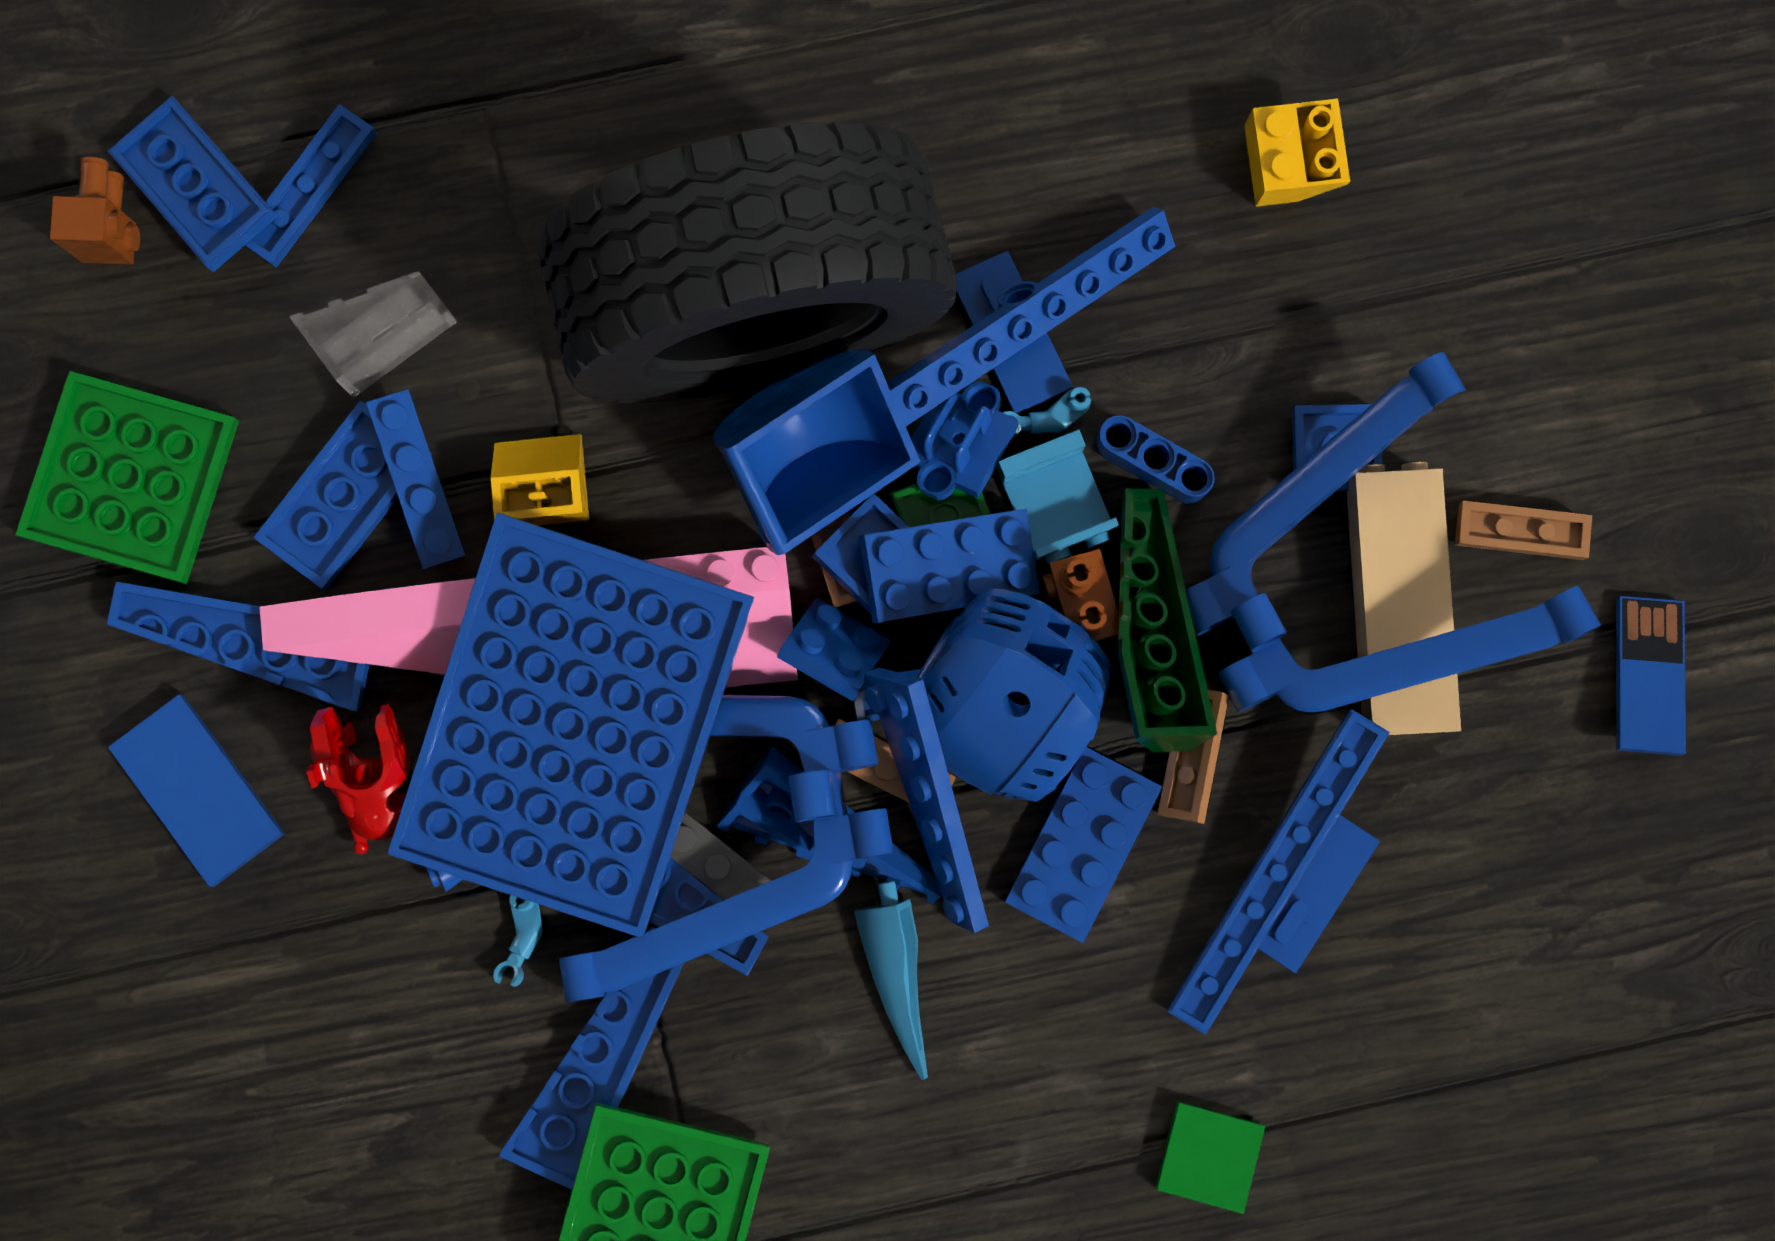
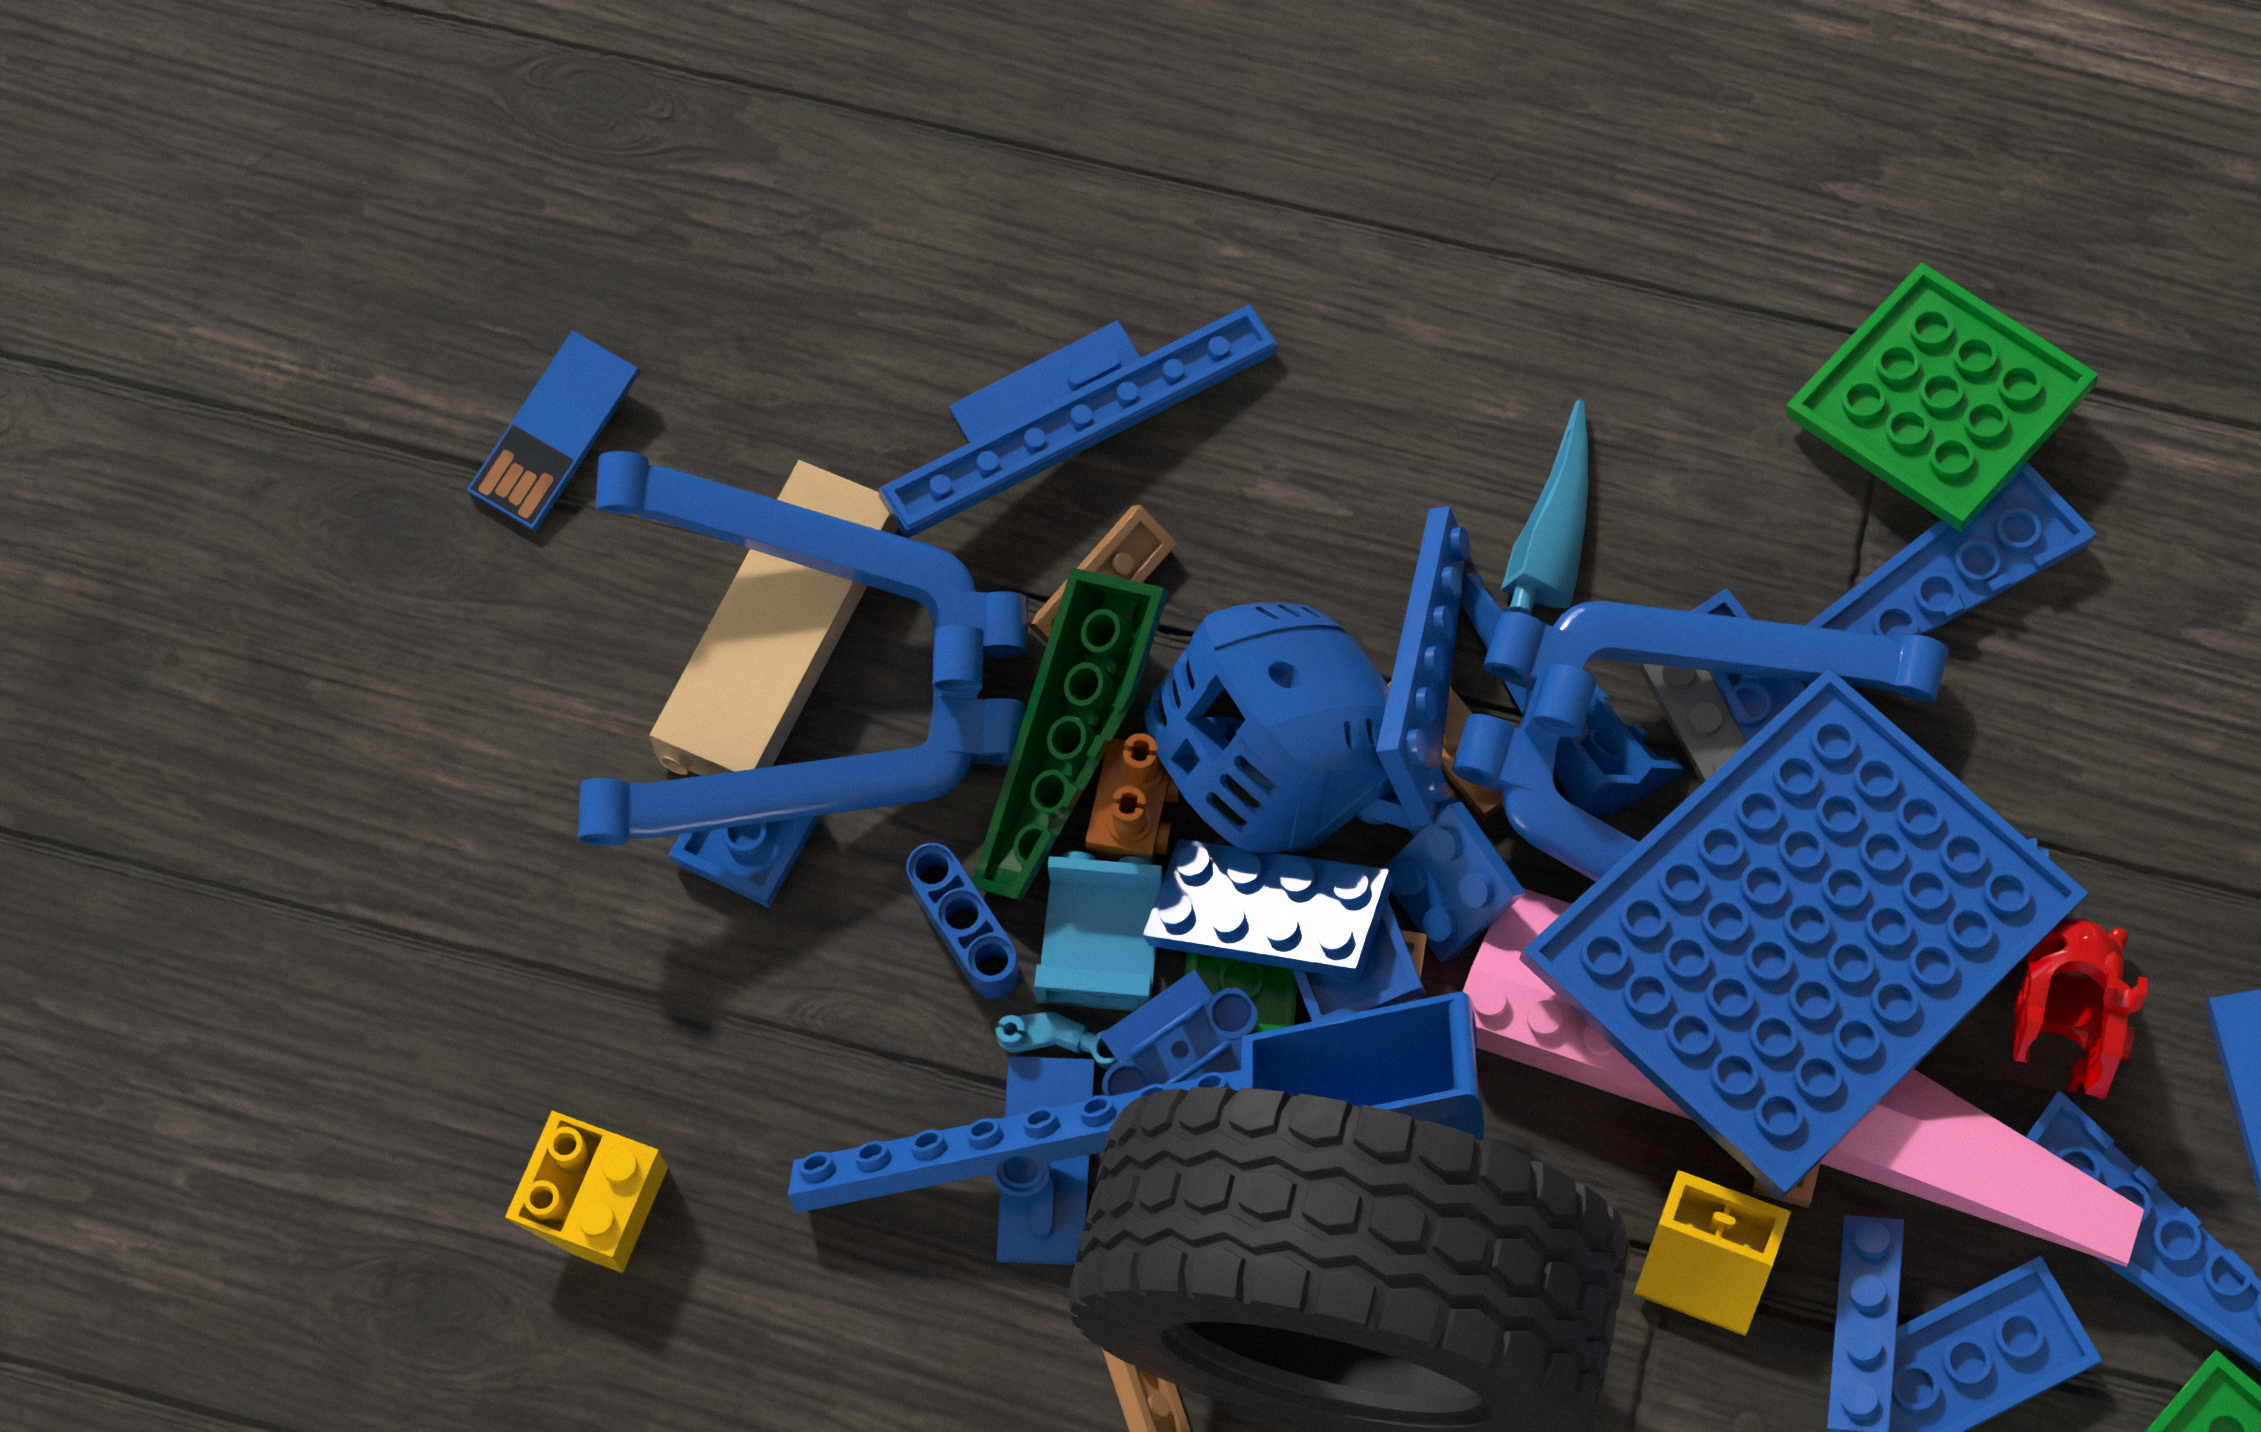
camera: 145 degrees left, 15 degrees down
dark azure arm [493,895,543,987] -> none
blue plate [1004,747,1162,943] -> none
green tile [1155,1101,1265,1214] -> none
medium nougat plate [1455,501,1592,560] -> none

